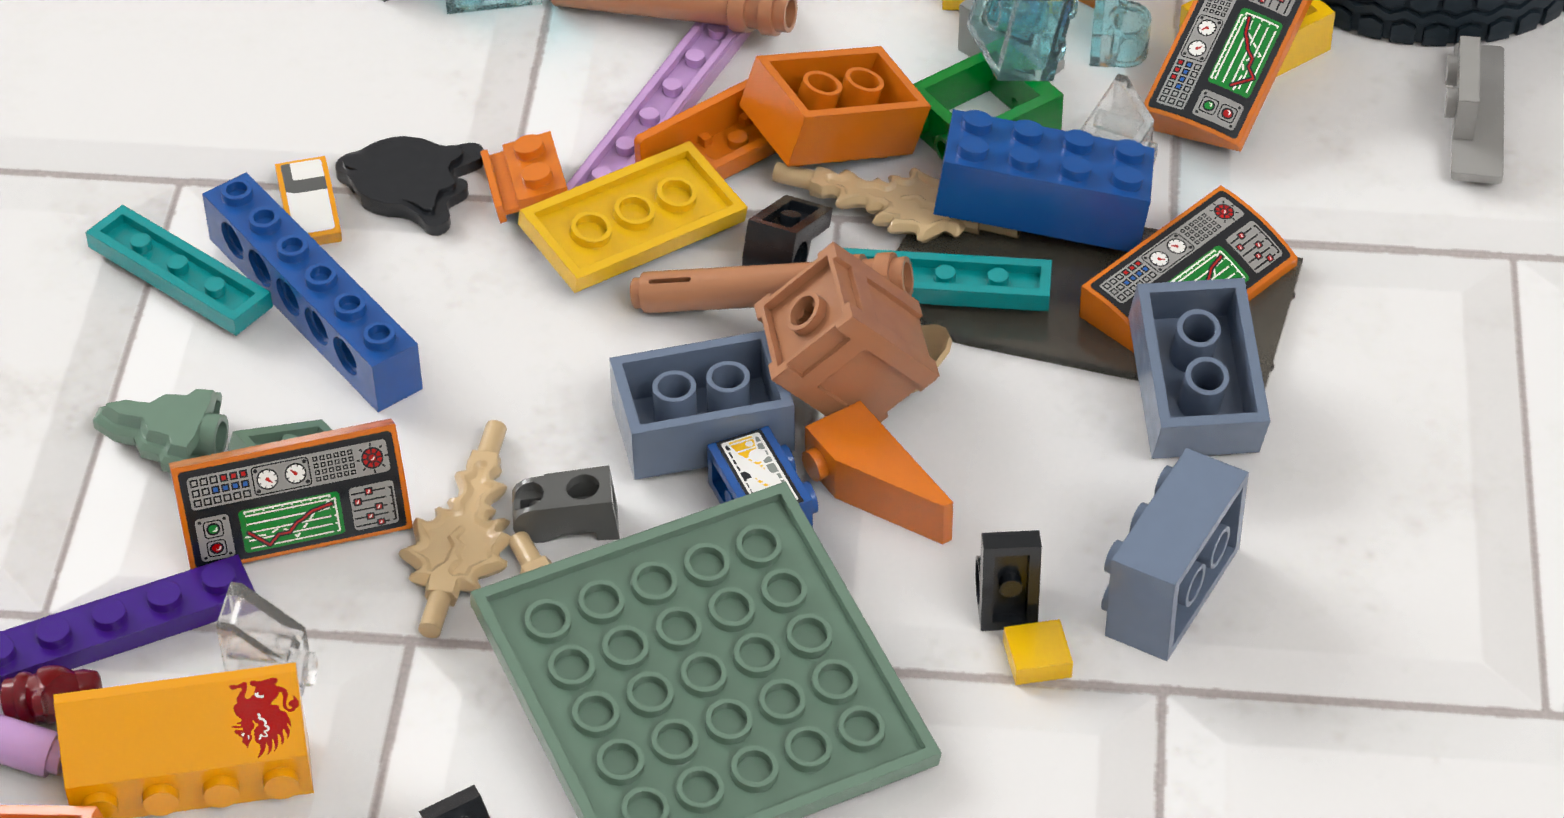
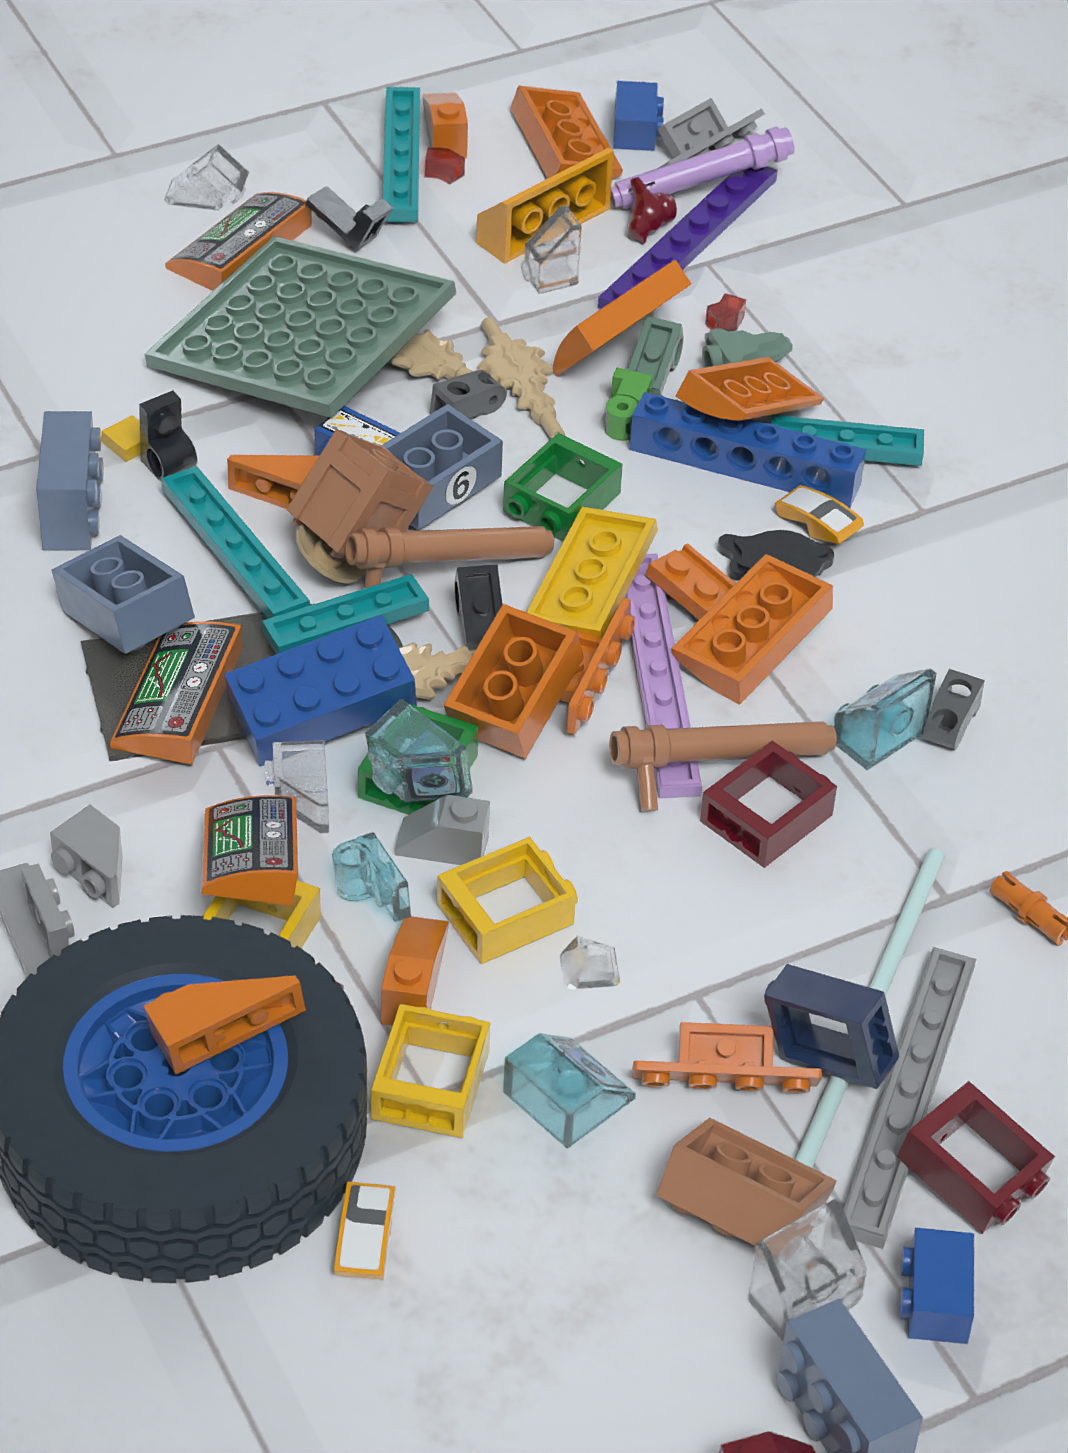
camera: 145 degrees right, 0 degrees up
none -> light grey slope [50,805,123,908]
none -> teal plate [162,466,310,619]
none -> green window [503,433,623,541]
none -> bright green leg [605,367,653,441]
none -> orange slope [671,554,833,705]
none -> orange slope [675,357,824,420]
none -> clear red piece [705,293,746,332]

